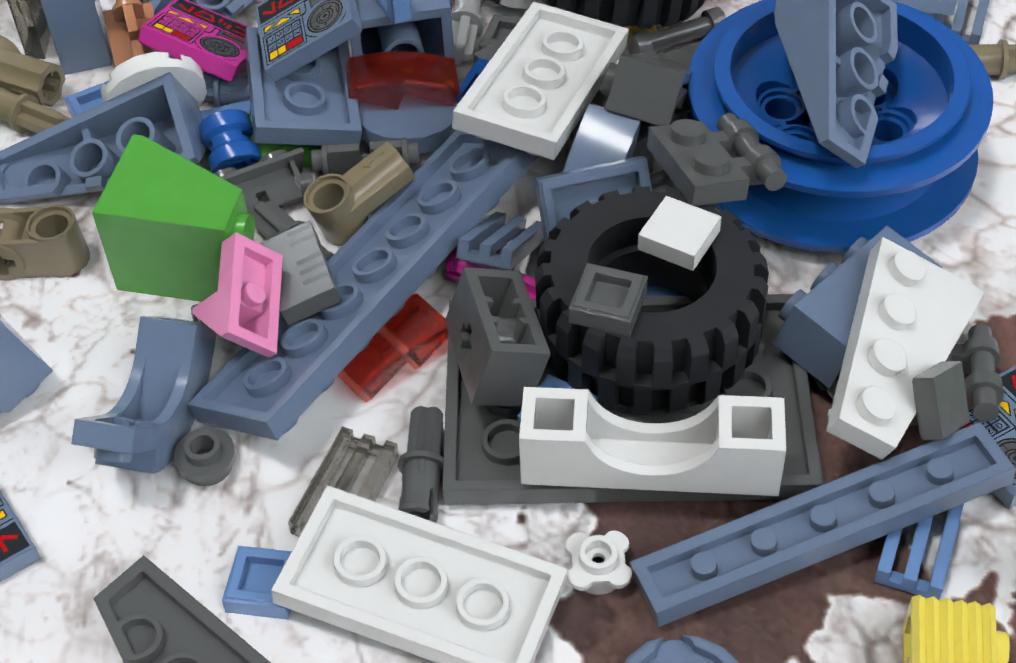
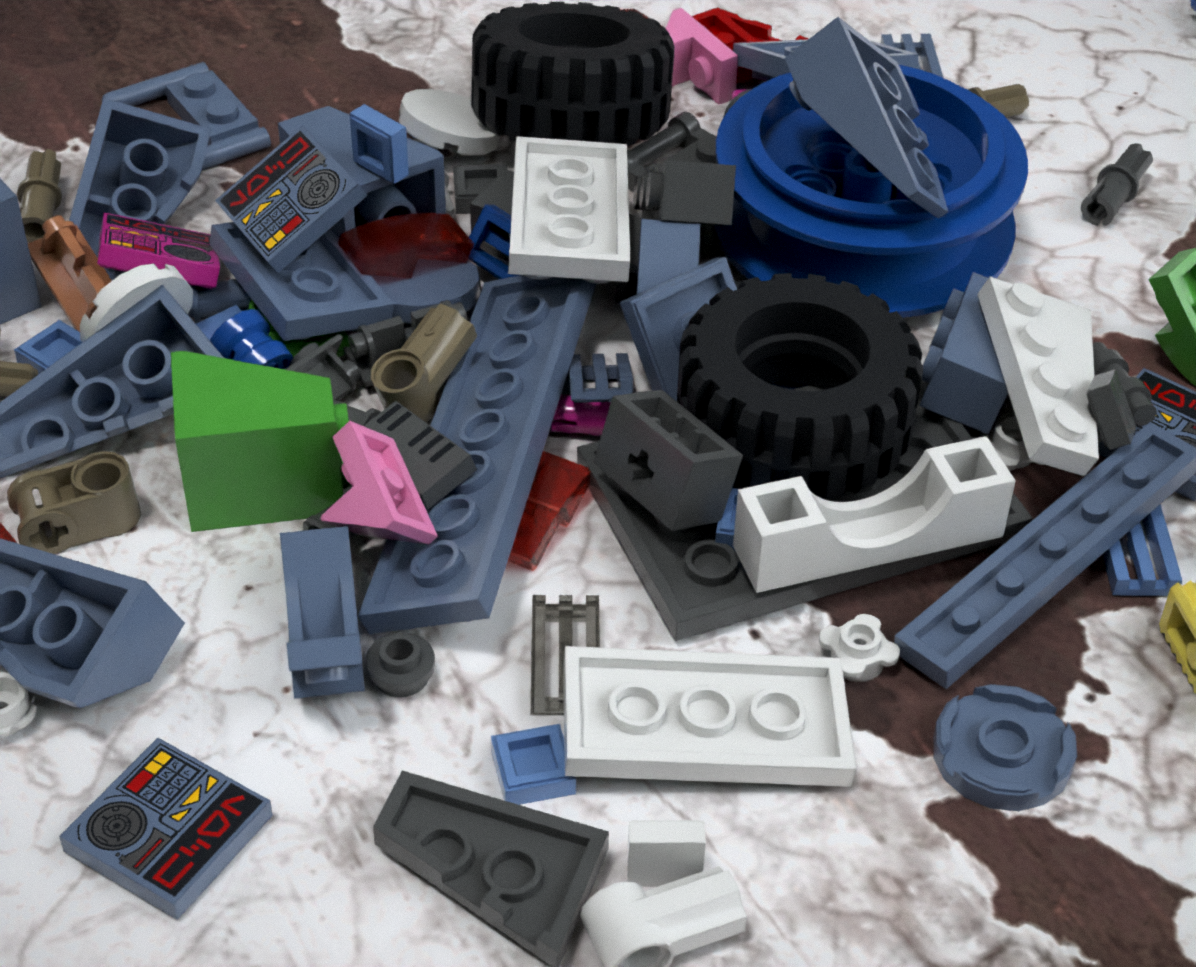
camera: 25 degrees left, 5 degrees down
dark grey axle [397,406,444,523] -> none
dark grey tile [569,263,648,337] -> none
white tile [638,196,721,271] -> none
dark grey plate [647,113,787,206] -> none

